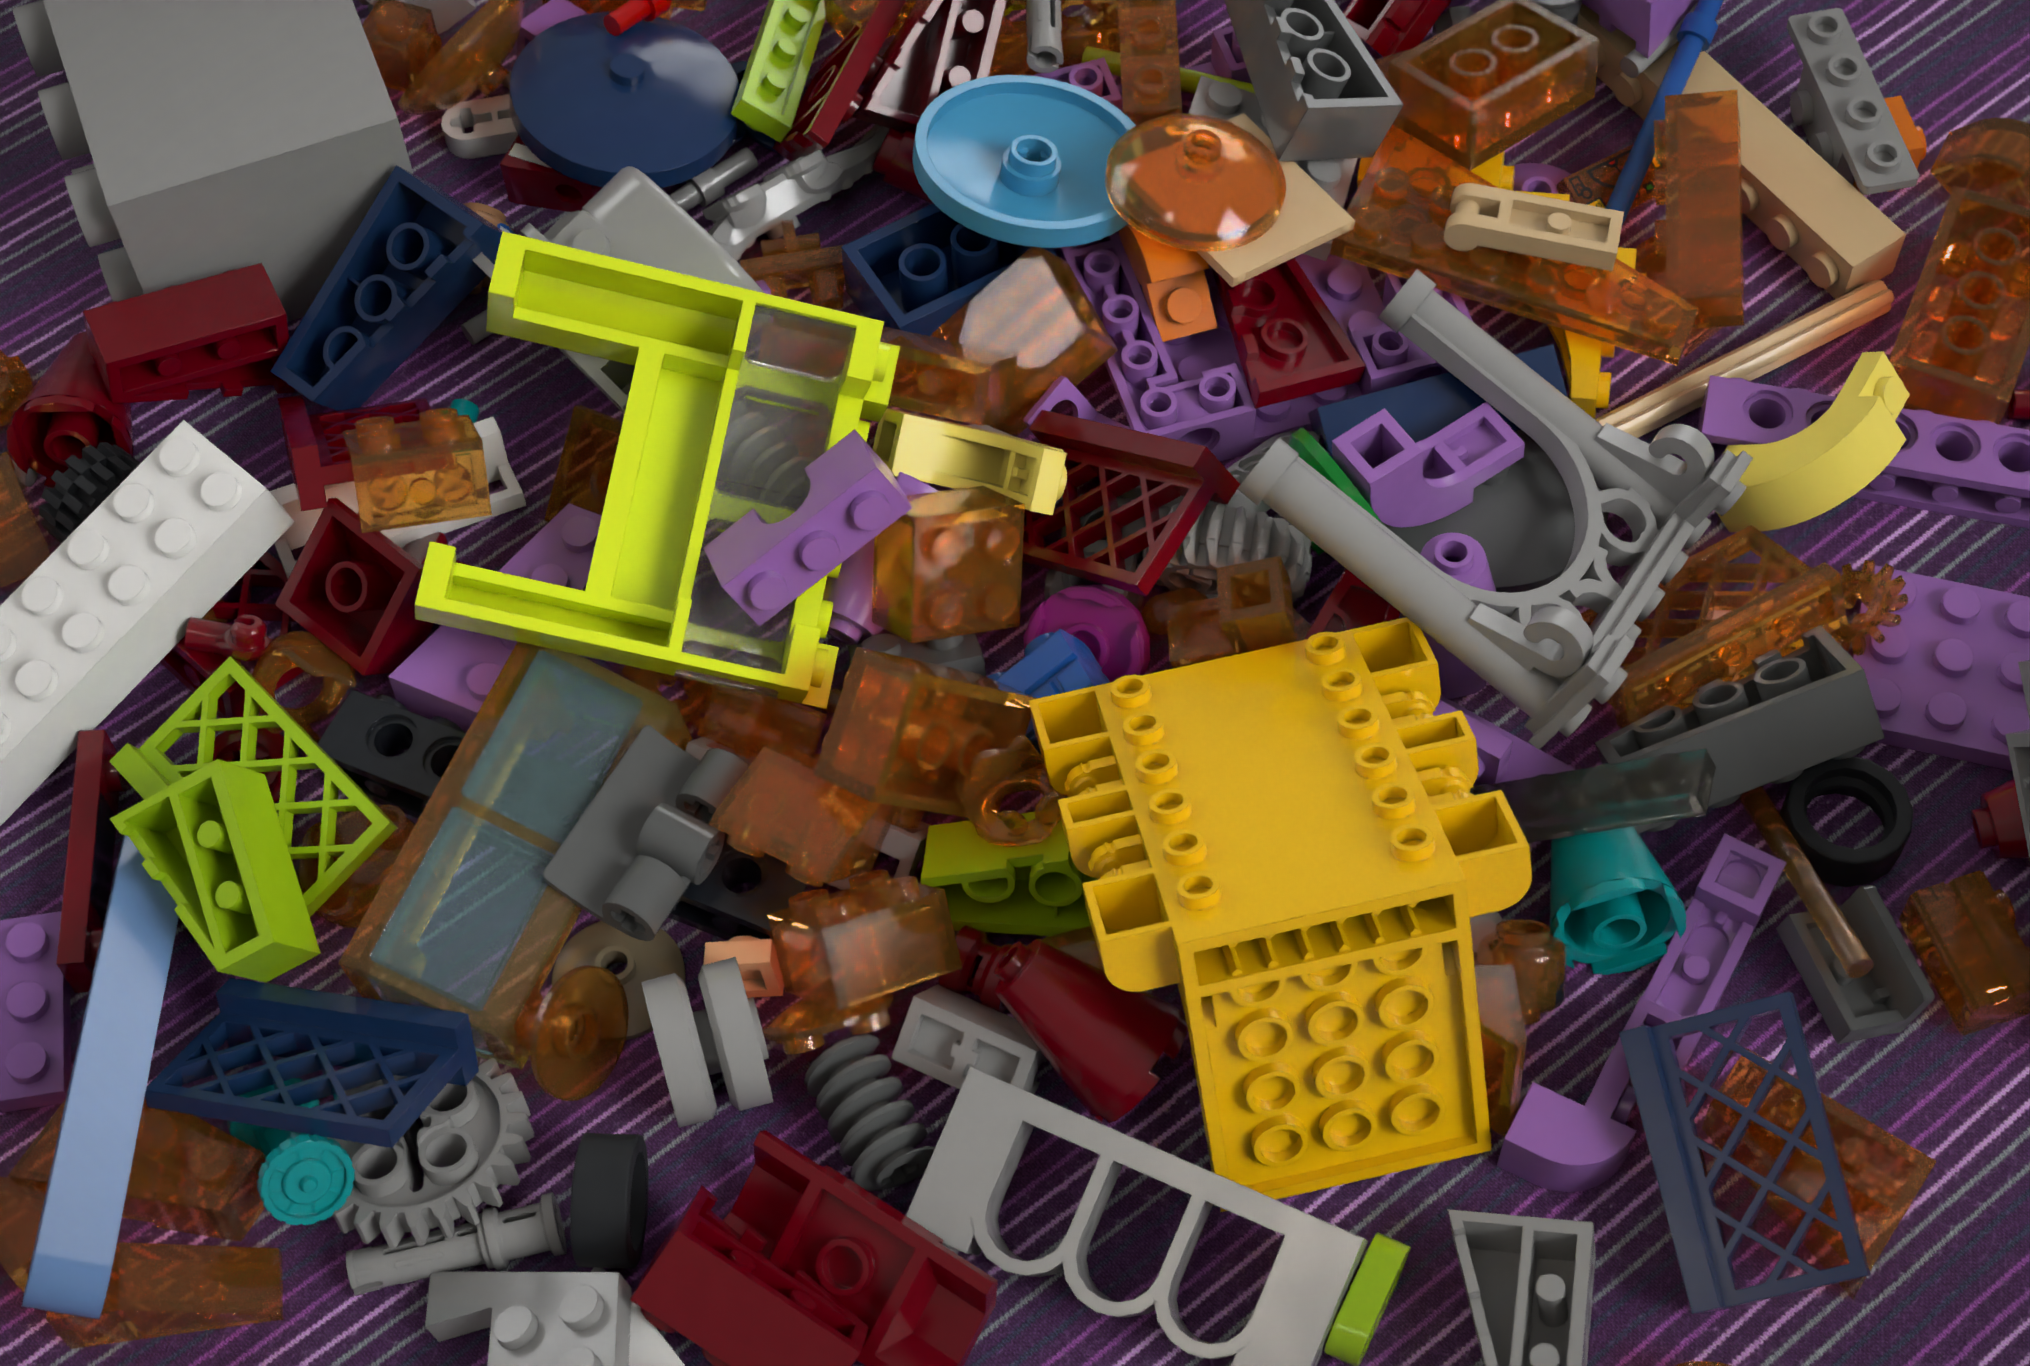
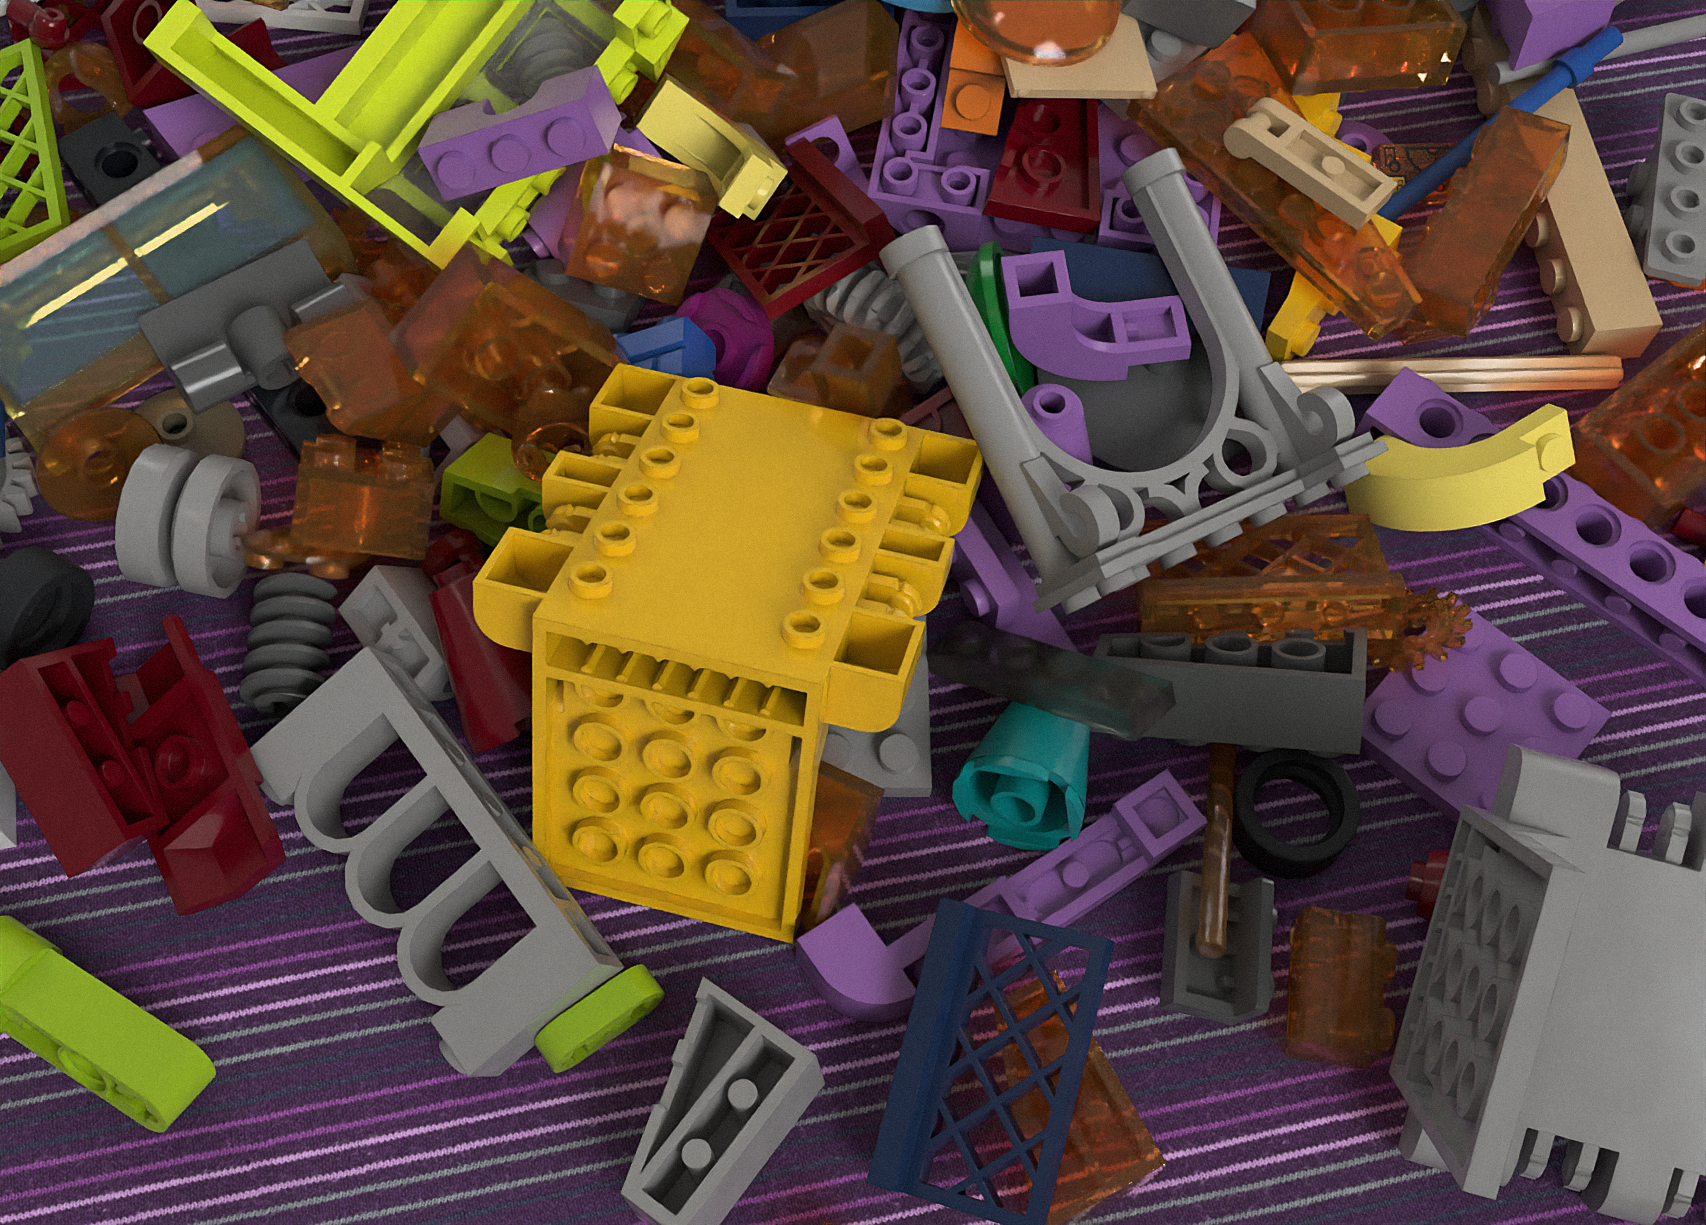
camera: 20 degrees right, 5 degrees up
light nougat plate [703,936,784,998] -> none
clear orange head [1476,919,1567,1025] -> none

